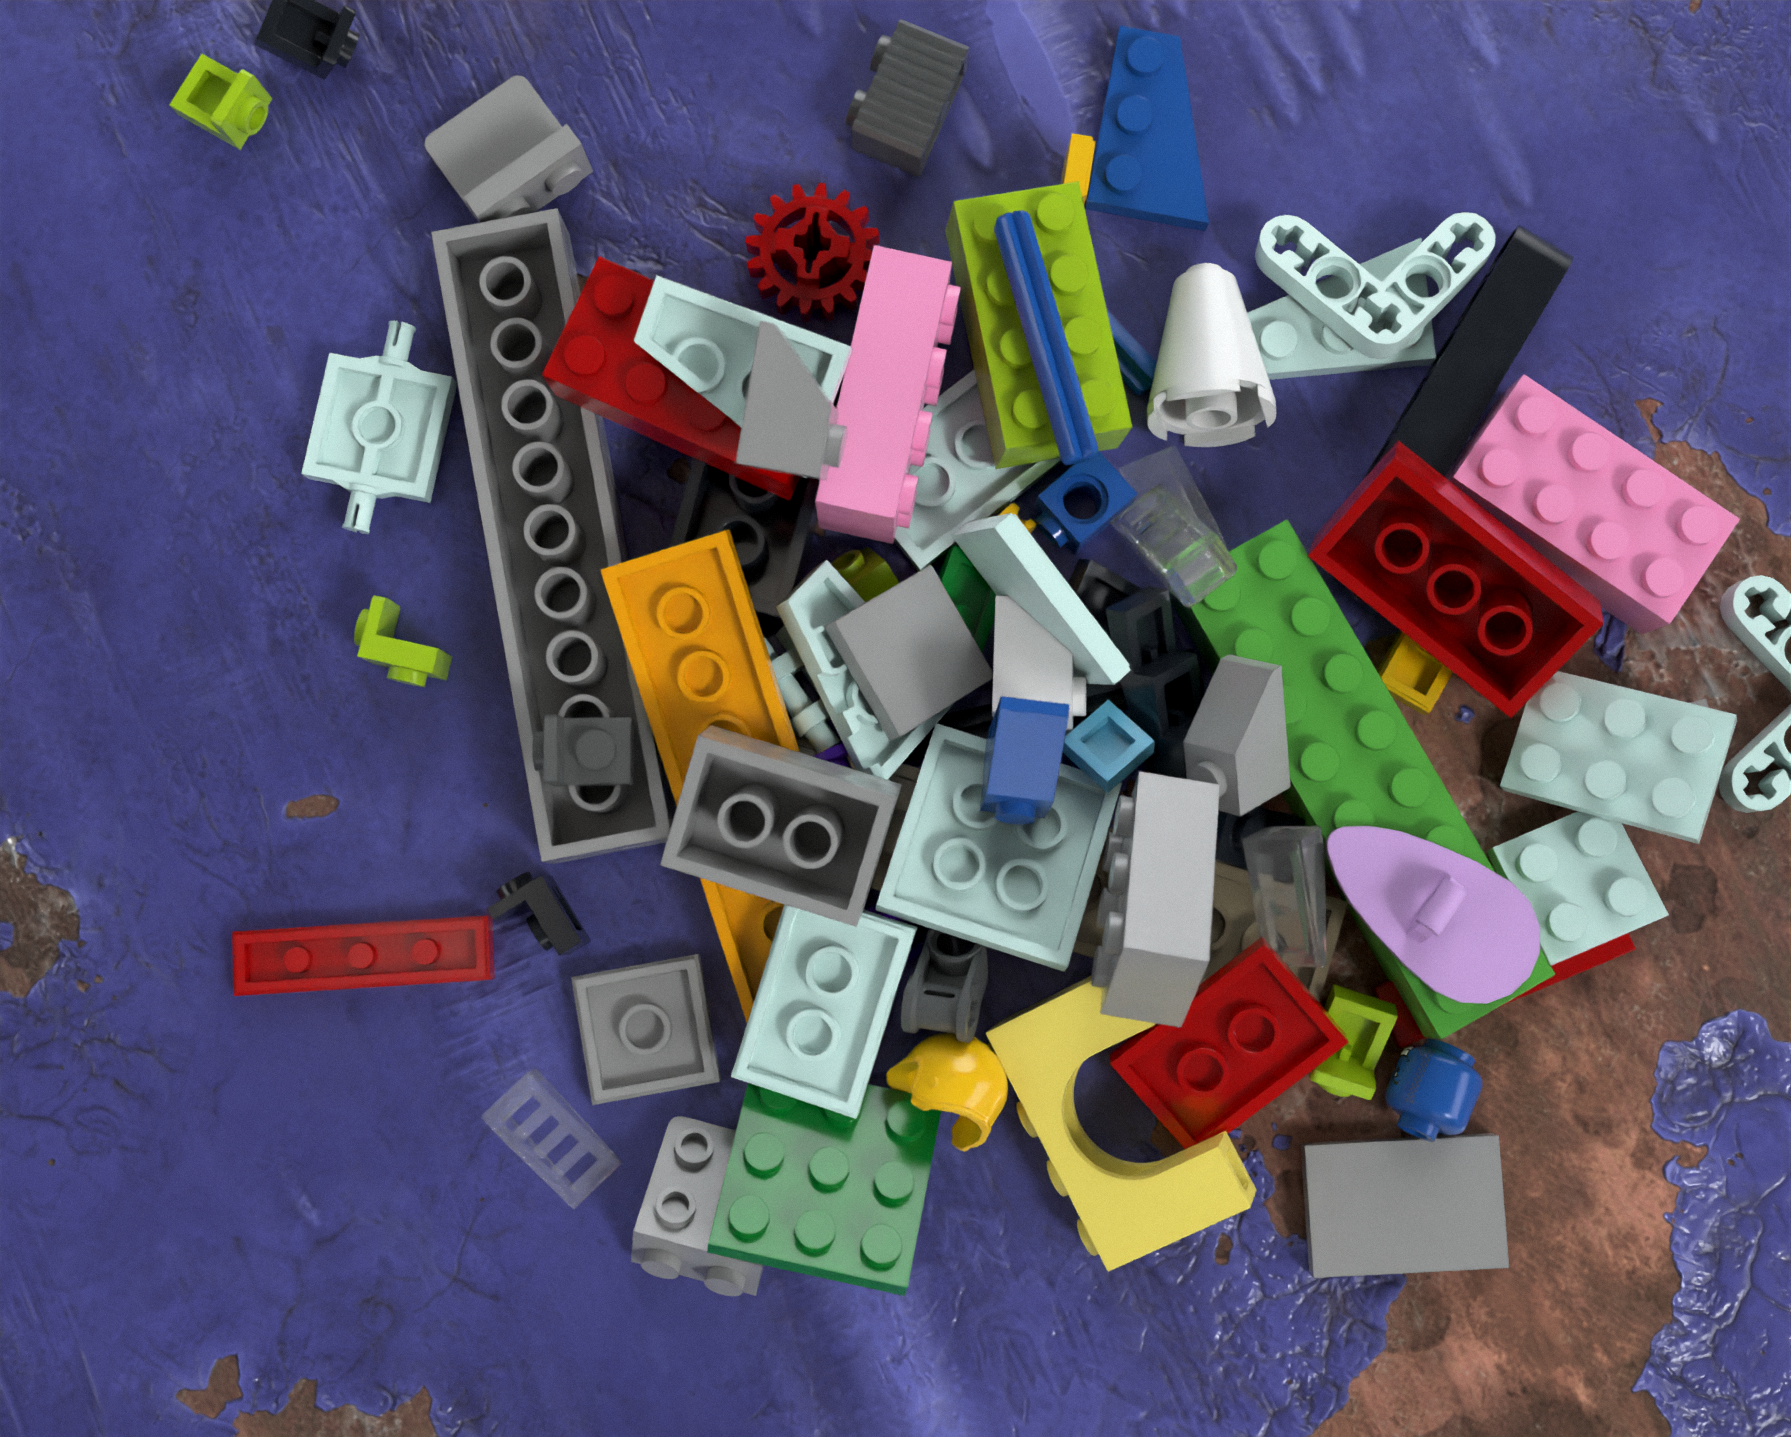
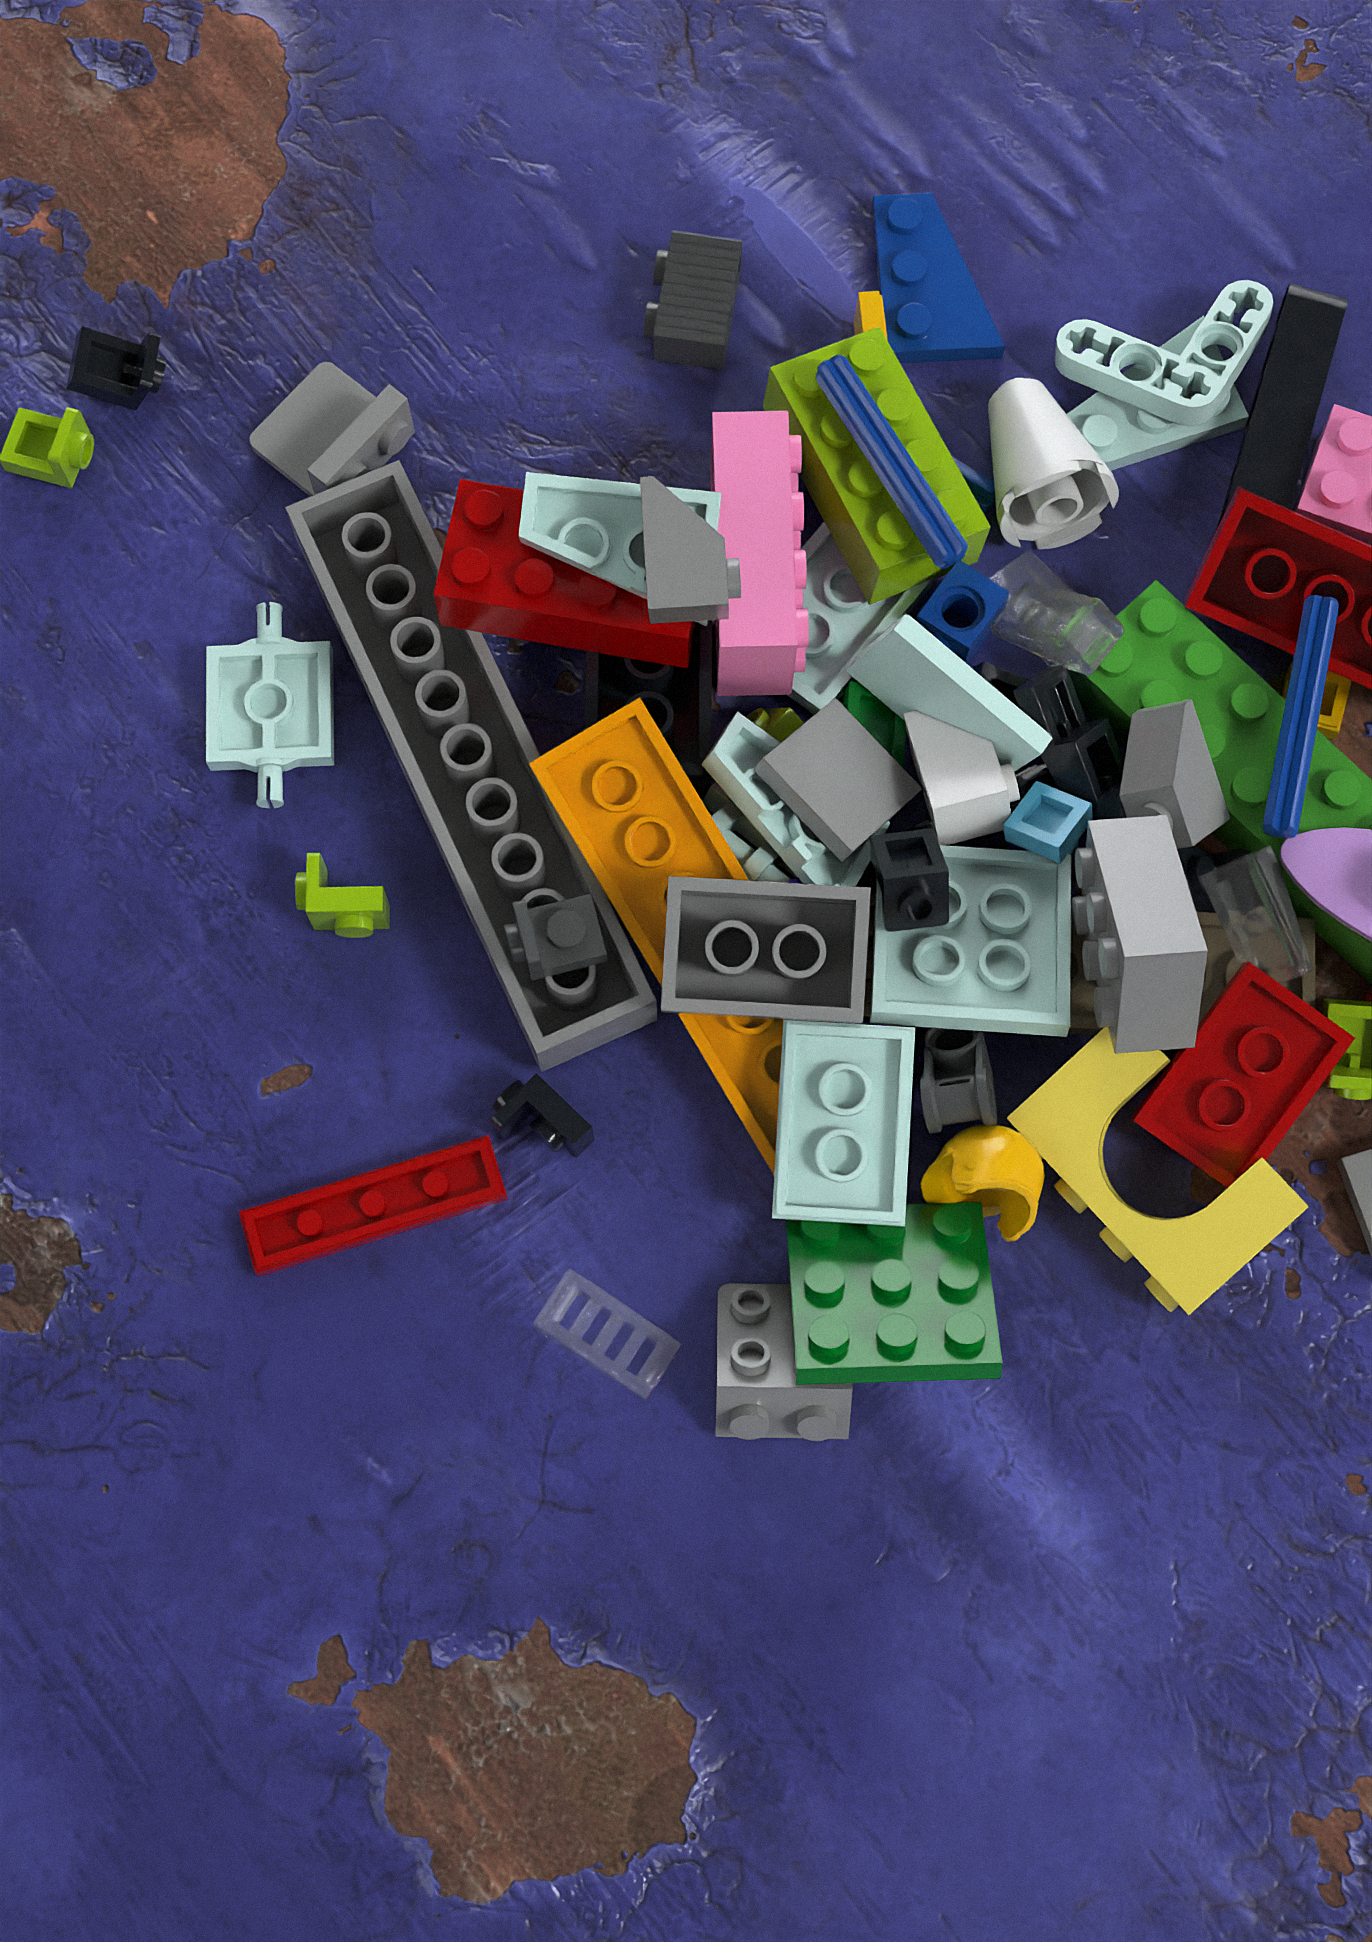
camera: 15 degrees left, 10 degrees down
light grey tile [571,954,722,1105] -> none
red gear [745,182,880,323] -> none
blue slope [980,696,1070,825] -> none
none -> black bracket [870,828,949,932]
none -> blue axle [1263,595,1339,839]

